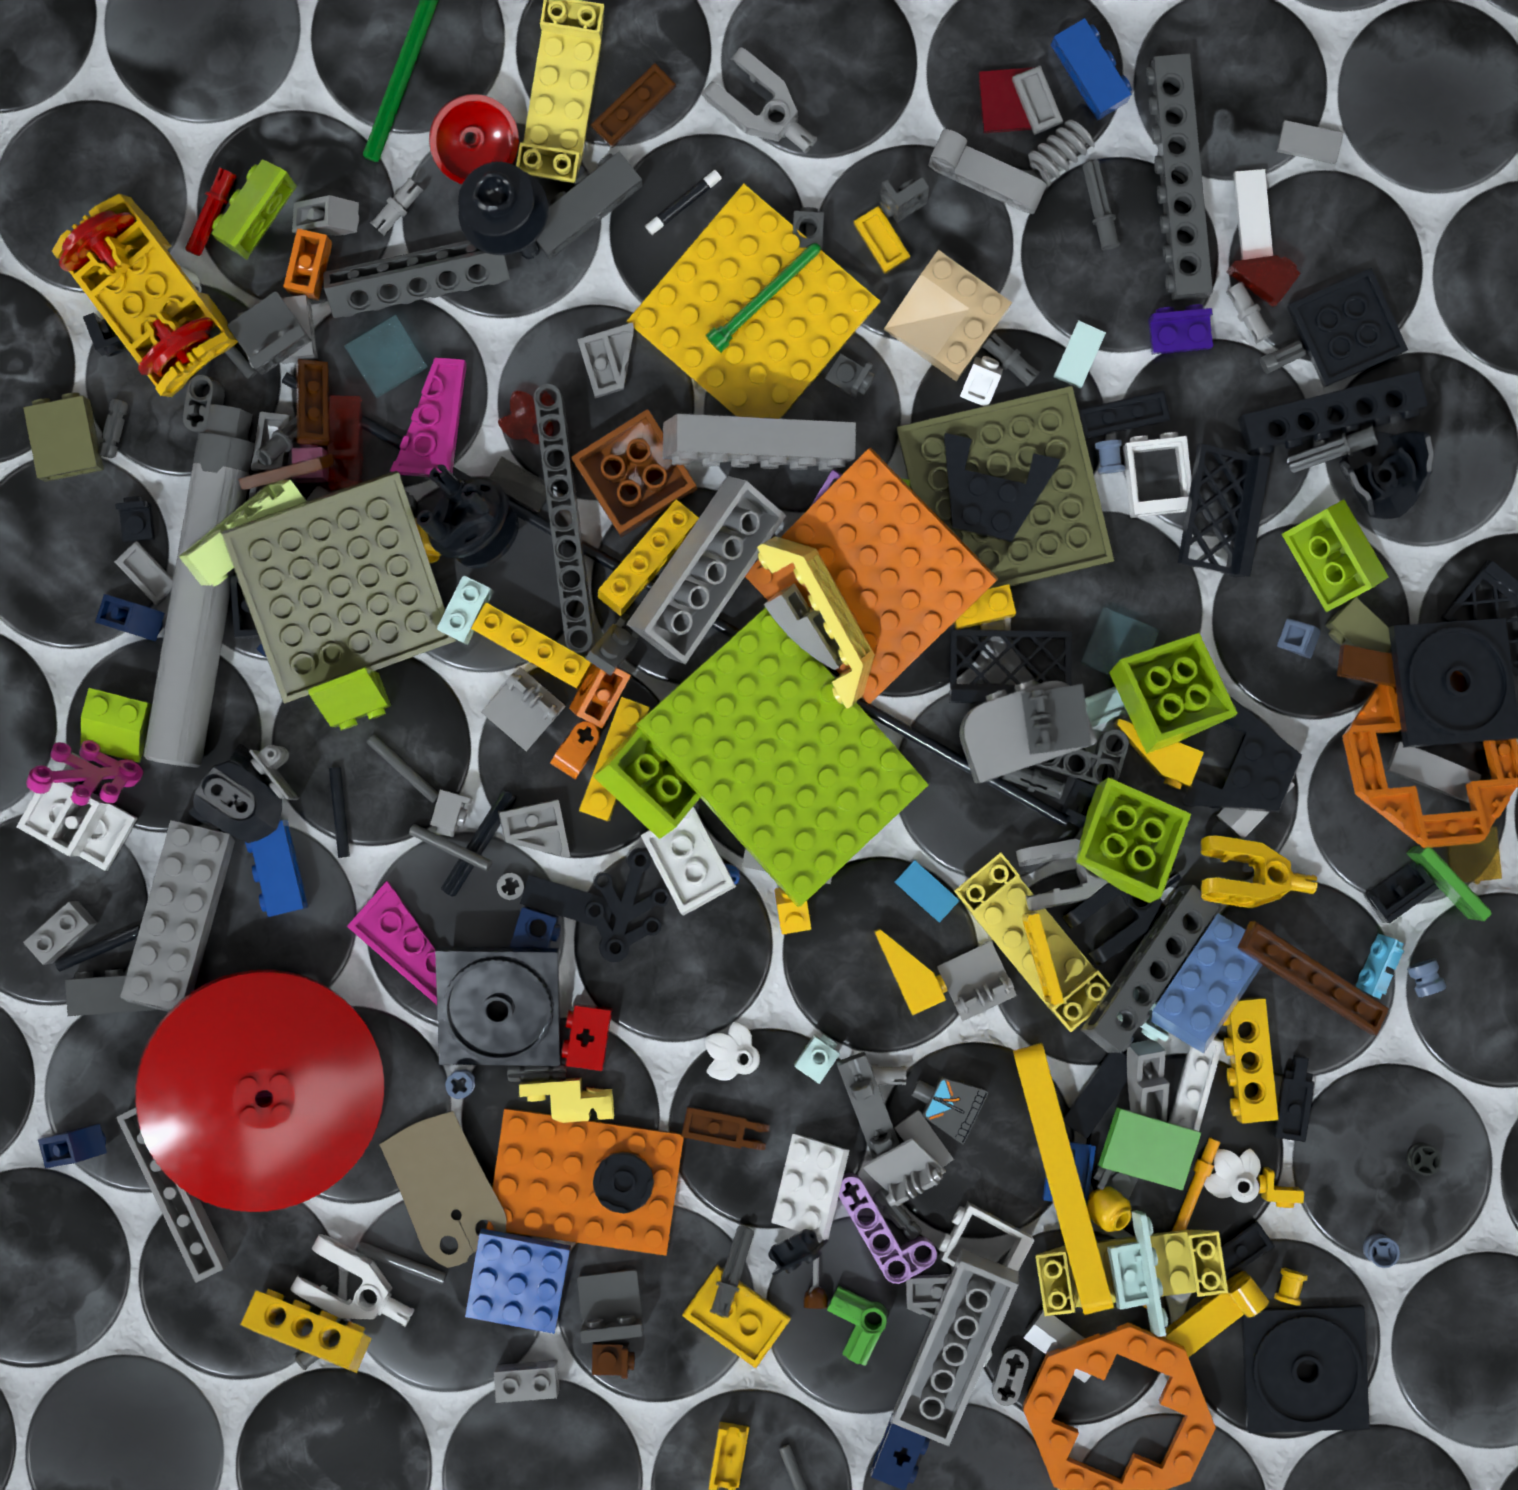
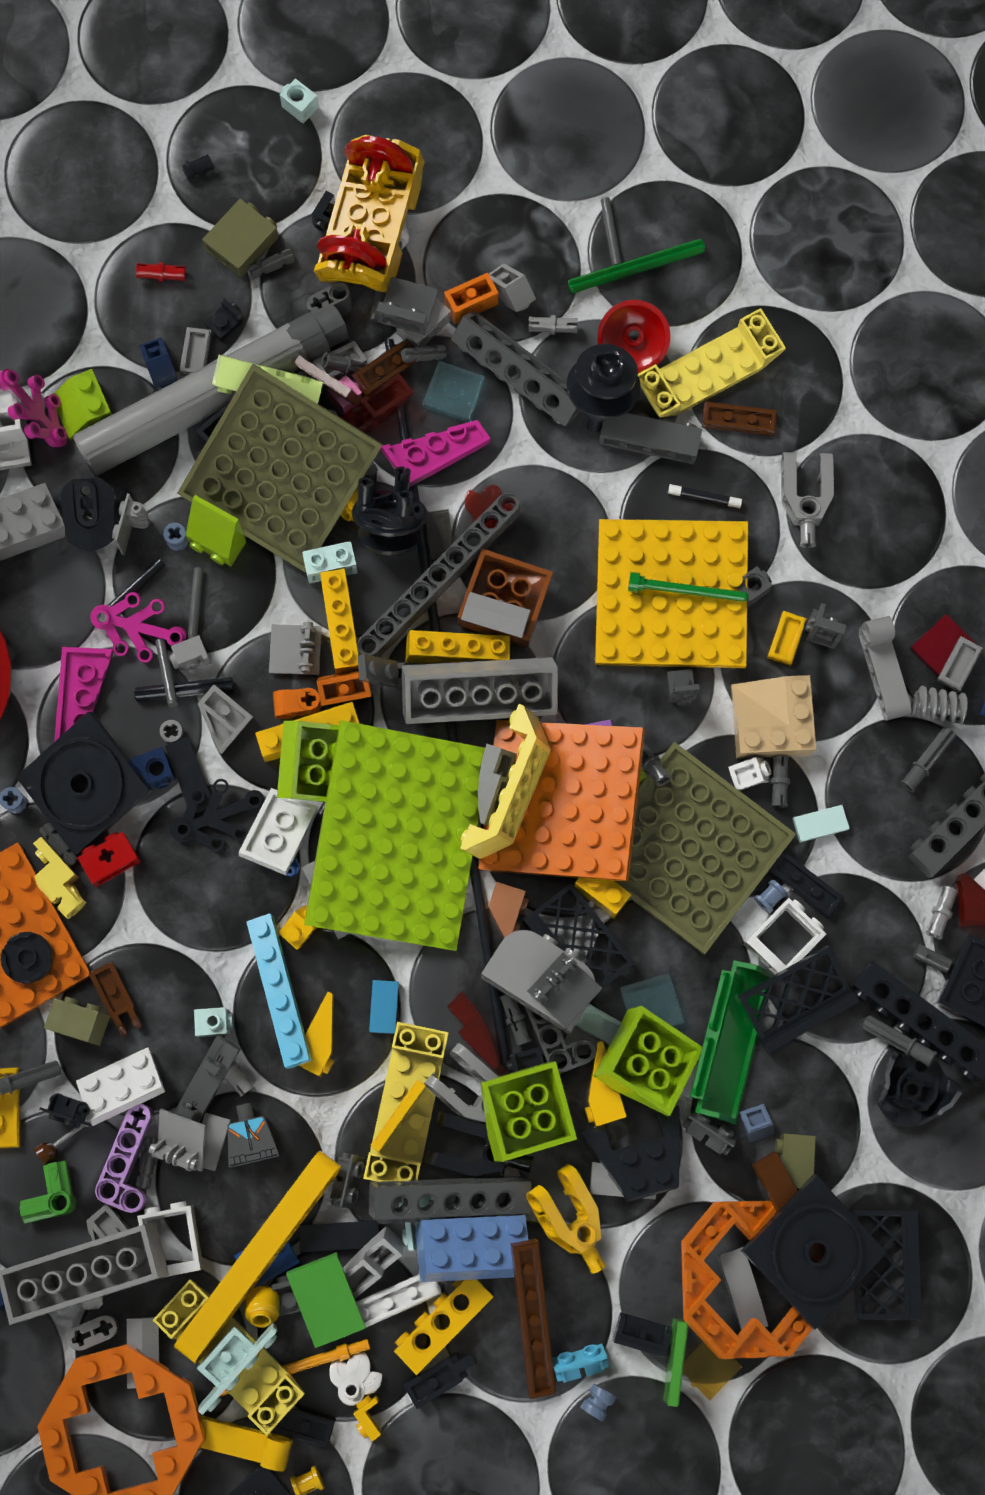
camera: 50 degrees right, 10 degrees down
red axle [185,168,237,256] -> none
lime slope [211,159,297,260] -> none
blue brick [245,820,308,917] -> none
light grey wing [577,322,634,398] -> none
light grey brick [663,414,856,471] -> none
white plate [705,1022,760,1080] -> none
light grey hinge [937,941,1017,1021] -> none
black wing [944,433,1060,542] -> none
dark purple bracket [1148,304,1213,355] -> none
lime slope [1282,499,1389,612] -> none
none -> olive brick [44,997,110,1046]
none -> dark pink plant [90,592,187,663]
none -> red pin [136,262,186,282]
none -> sand blue bush [163,523,189,551]
none -> medium azure plate [247,913,312,1069]
none -> dark grey hinge [330,1152,365,1209]
none -> dark grey axle [401,345,447,363]
none -> clear red slope [447,992,499,1071]
none -> light grey piece [461,592,530,638]
none -> nougat slope [488,882,529,939]
none -> dark grey bar [600,197,622,266]
none -> dark grey axle [622,723,671,786]
none -> dark grey hinge [682,1108,737,1156]
none -> green slope [690,960,773,1125]

